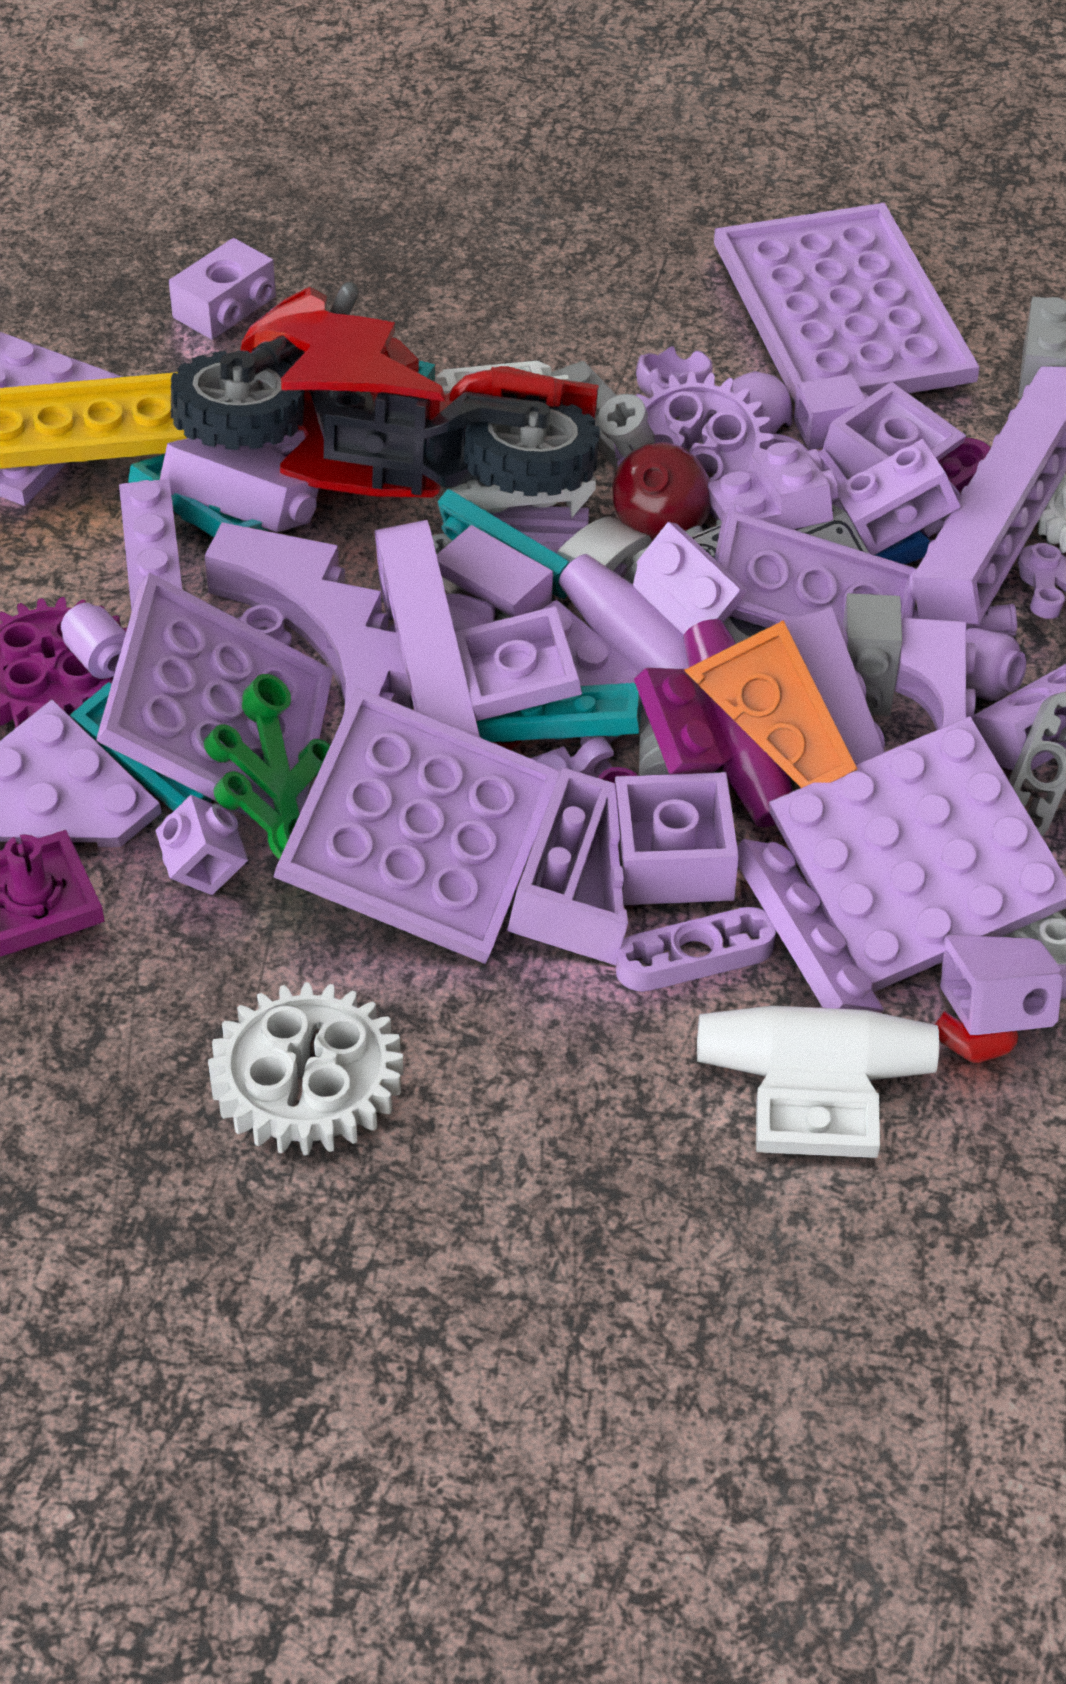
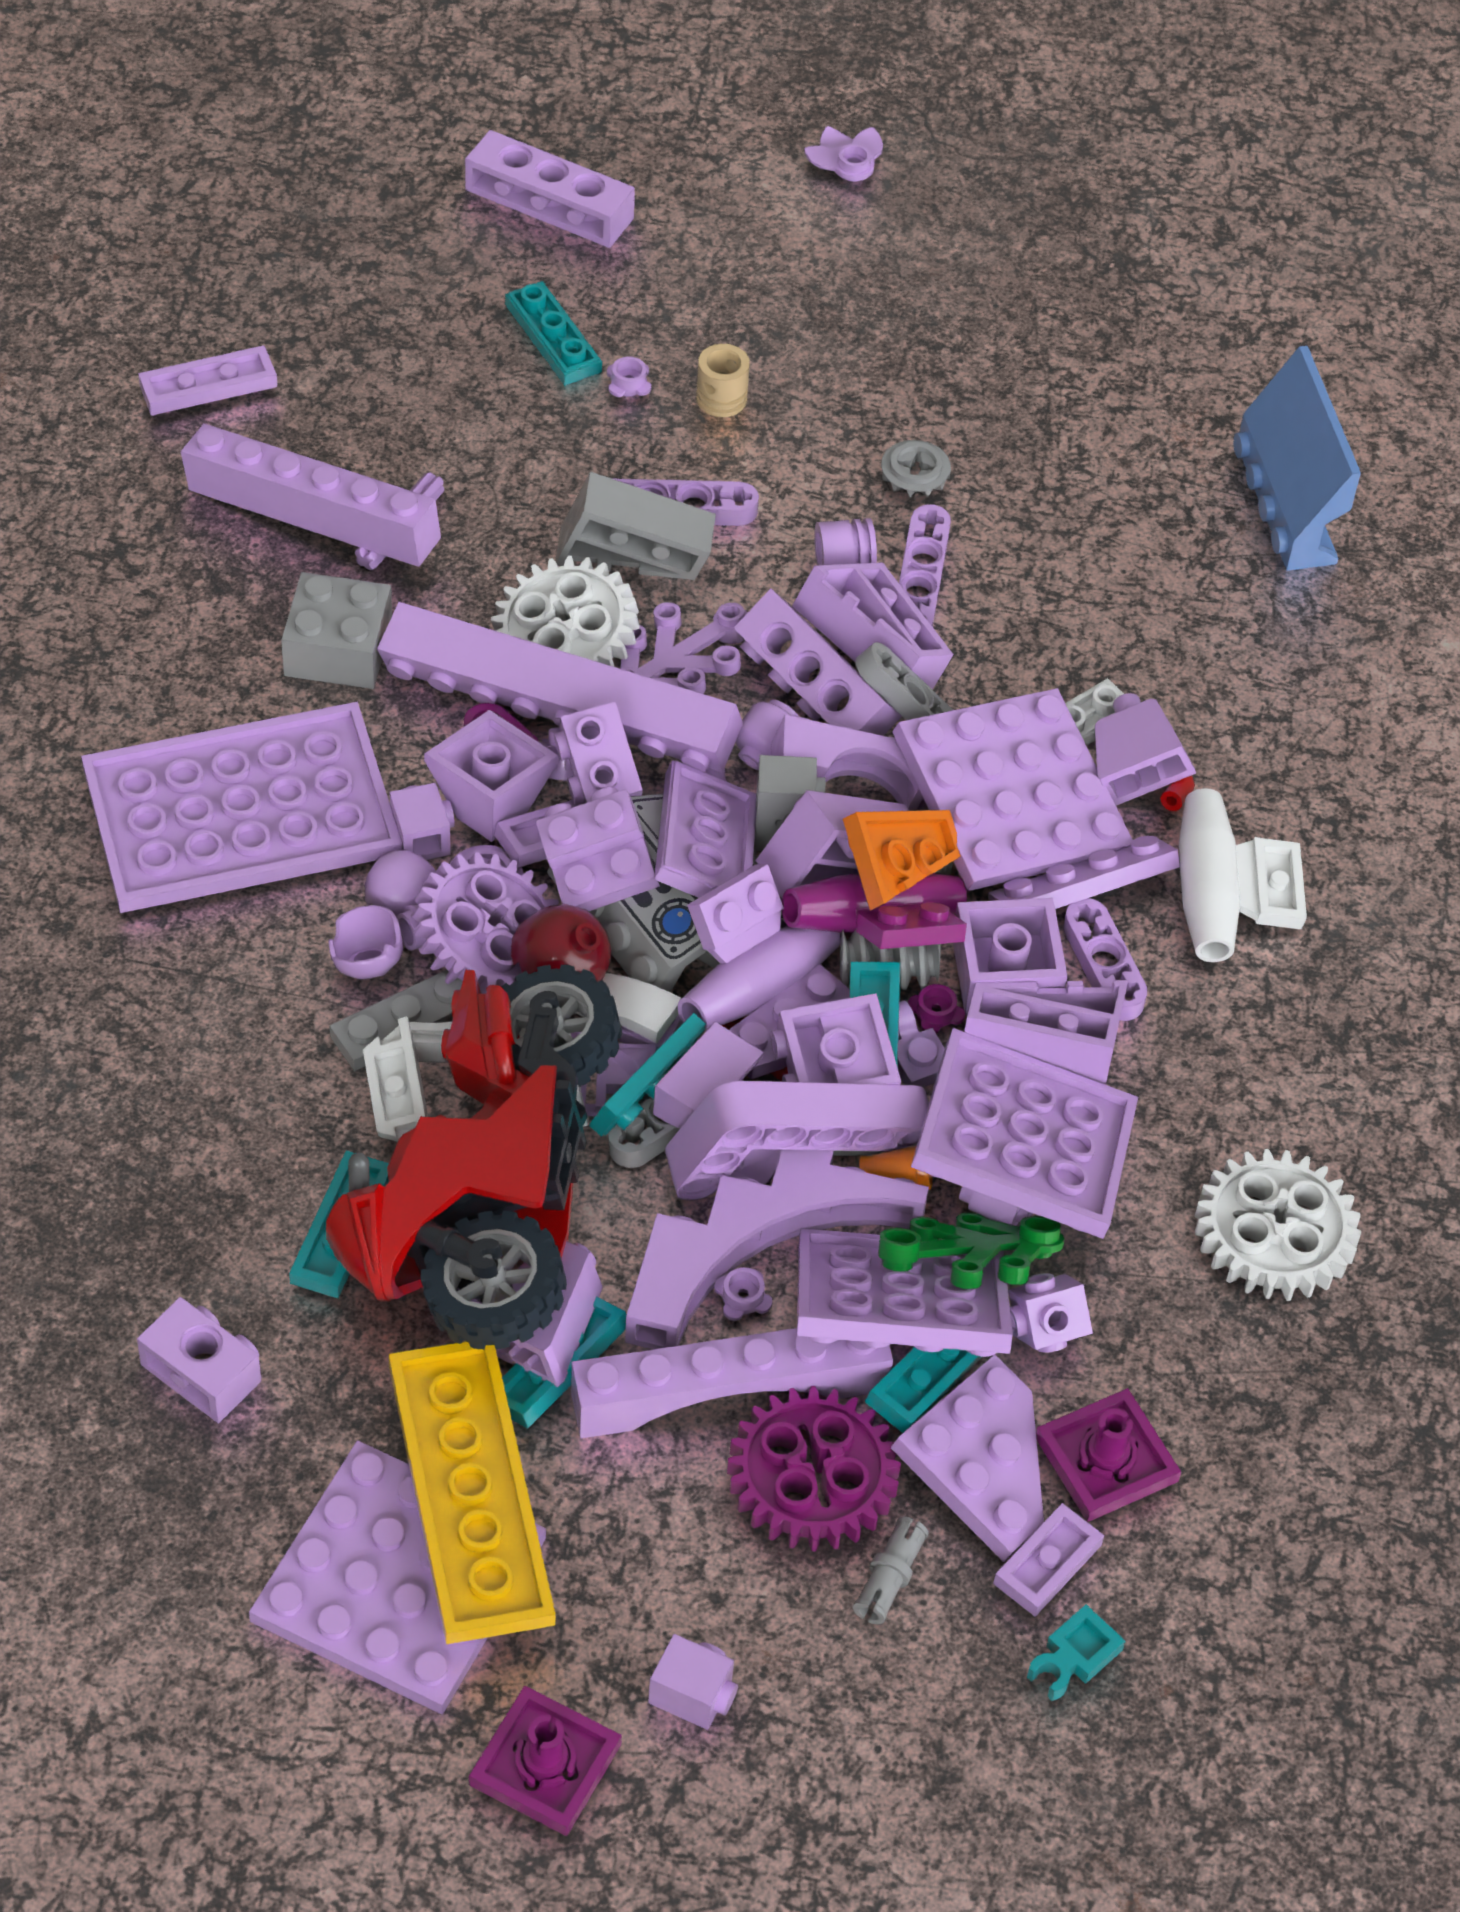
camera: 95 degrees left, 5 degrees up
lavender brick [61,603,126,679] -> none
light grey bush [597,394,655,458] -> none

